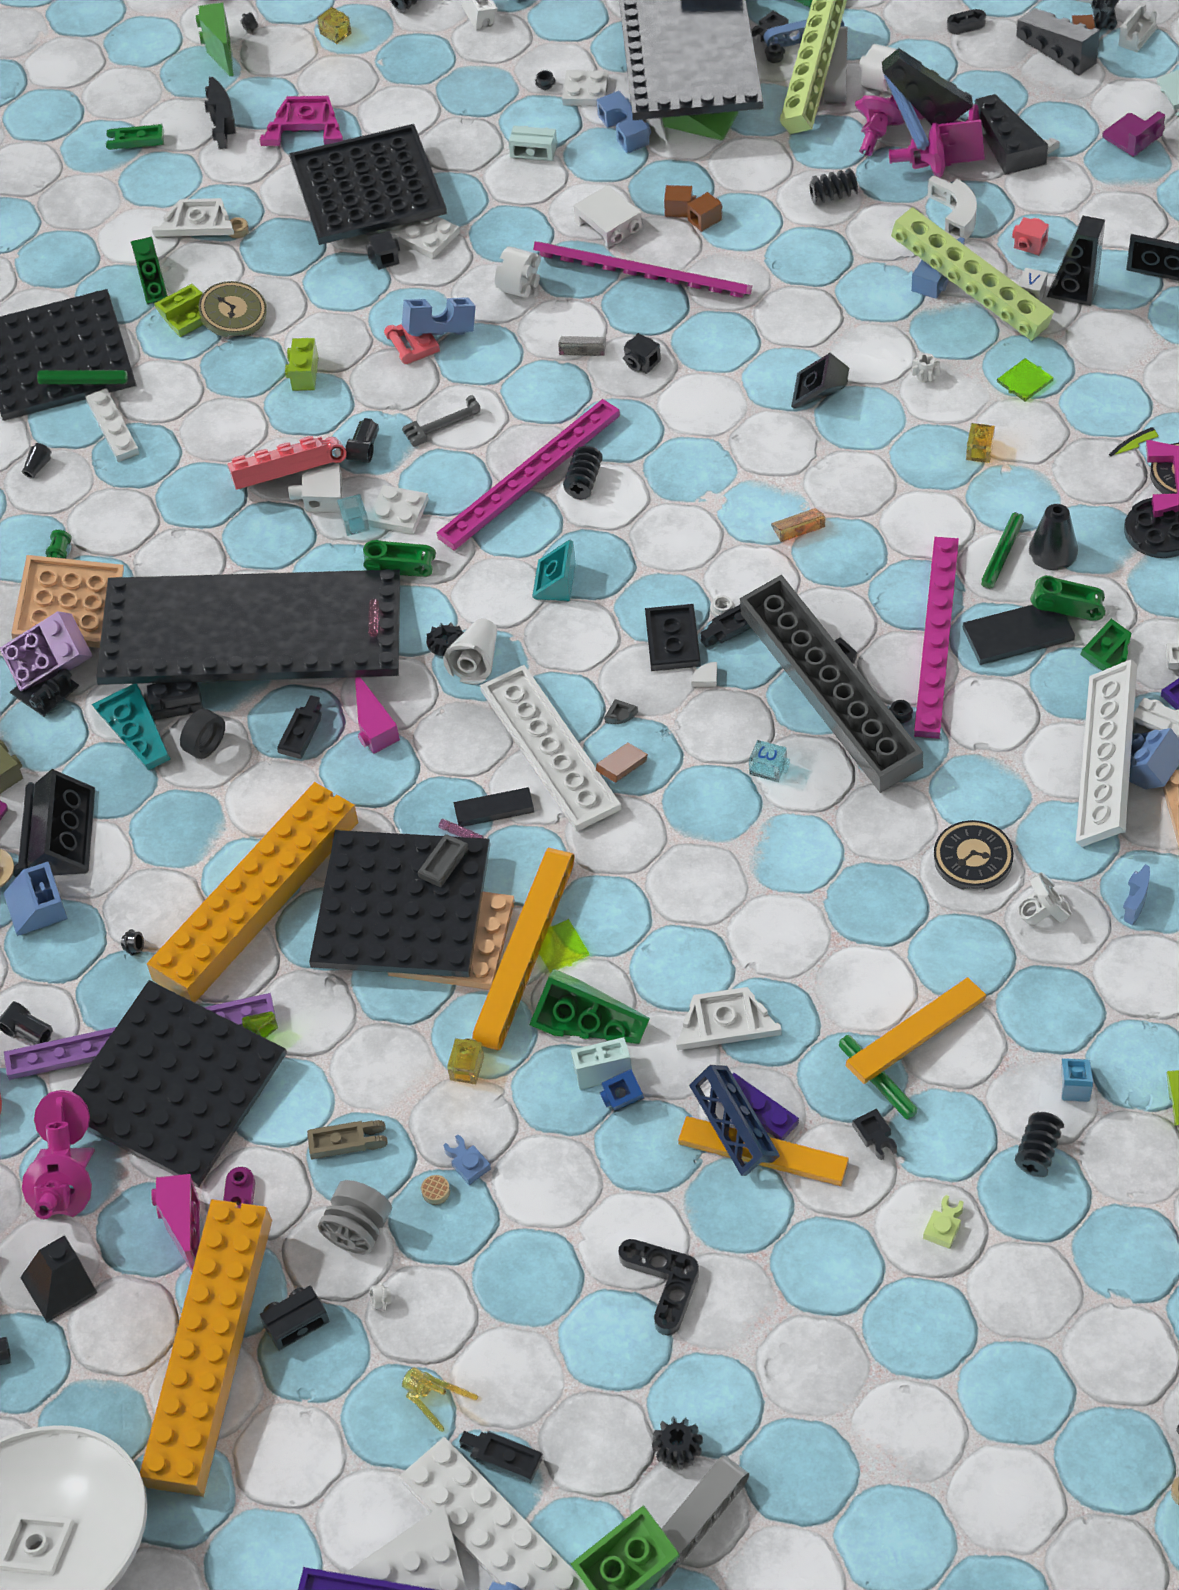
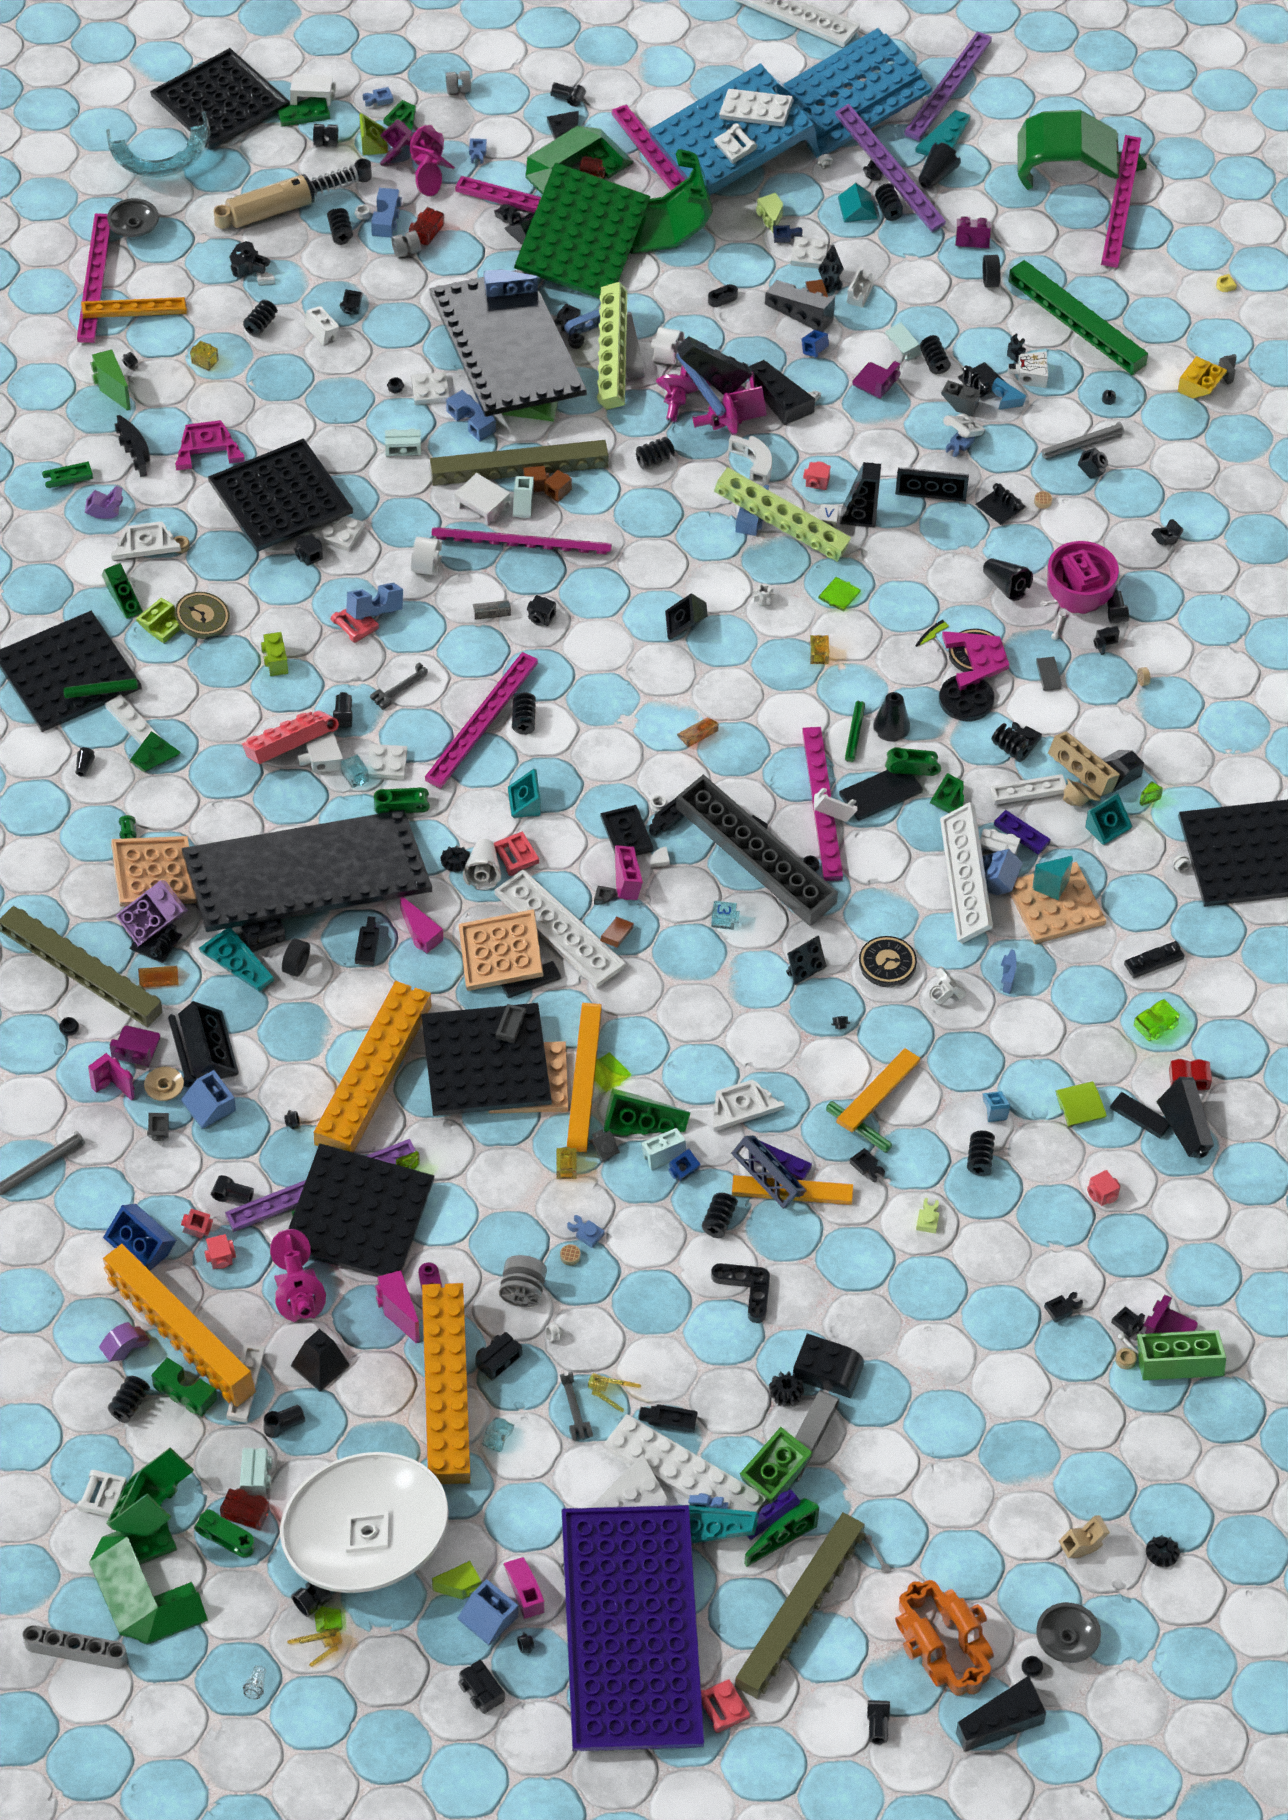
camera: 20 degrees left, 0 degrees up
dark tan hinge [307,1120,388,1160] -> none
clear pink wheel [368,599,379,636] -> none
clear pink wheel [438,819,484,838] -> none
none -> medium lavender brick [85,486,123,519]
none -> green wing [129,731,181,772]
none -> clear orange slope [138,966,179,988]
none -> olive brick [430,440,609,486]
none -> light nougat plate [459,909,543,991]
none -> clear light blue bracket [482,1417,514,1452]
none -> coral plate [494,831,539,876]
none -> light aqua slope [513,476,534,518]
none -> dark grey hinge [560,1372,593,1441]
none -> dark grey bracket [588,1130,620,1161]
none -> dark pink slope [615,845,643,900]
none -> black piece [701,1193,738,1238]
none -> black hinge [786,935,827,985]
none -> black brick [793,1333,864,1398]
none -> blue brick [801,330,829,358]
none -> white hinge [814,788,857,822]
none -> black plate [831,1016,850,1029]
none -> black plate [1044,1292,1083,1322]

